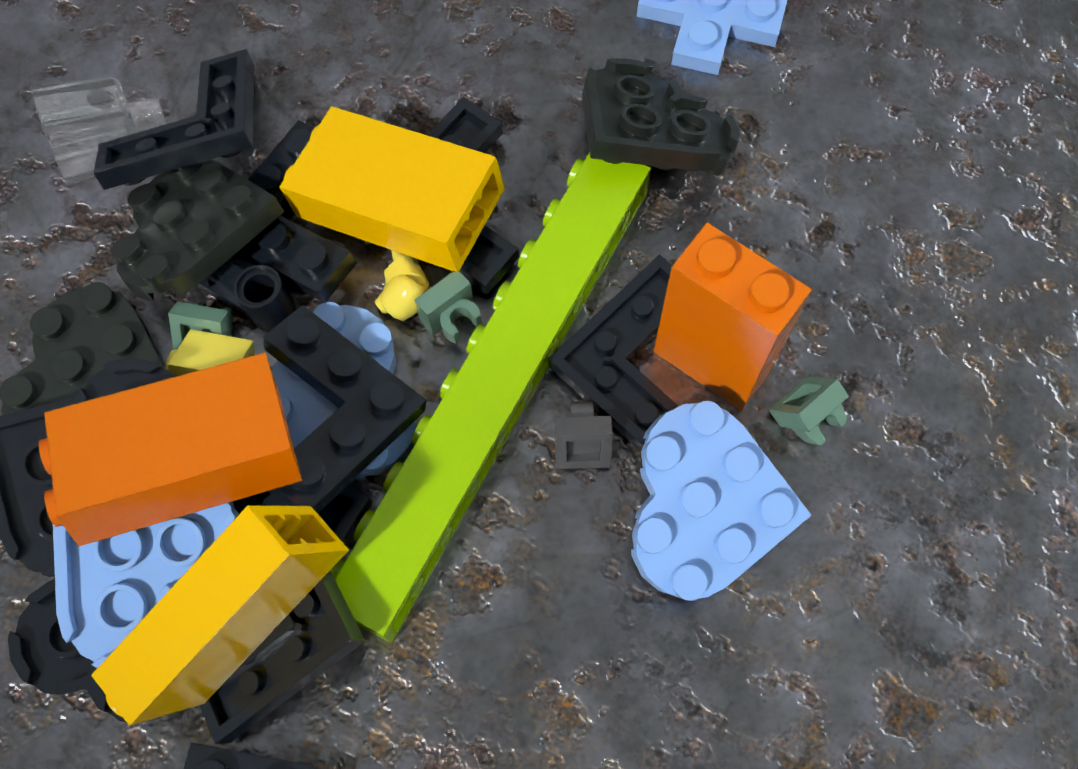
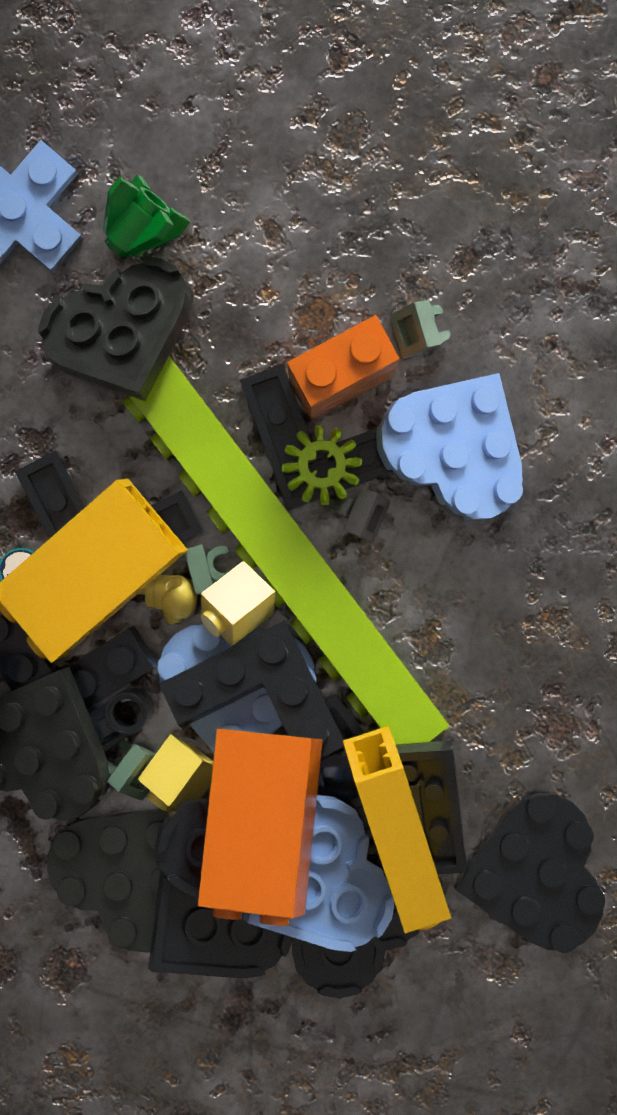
camera: 65 degrees left, 20 degrees up
none -> green brick [103,174,190,259]
none -> brick [200,561,275,647]
none -> lime gear [282,425,362,506]

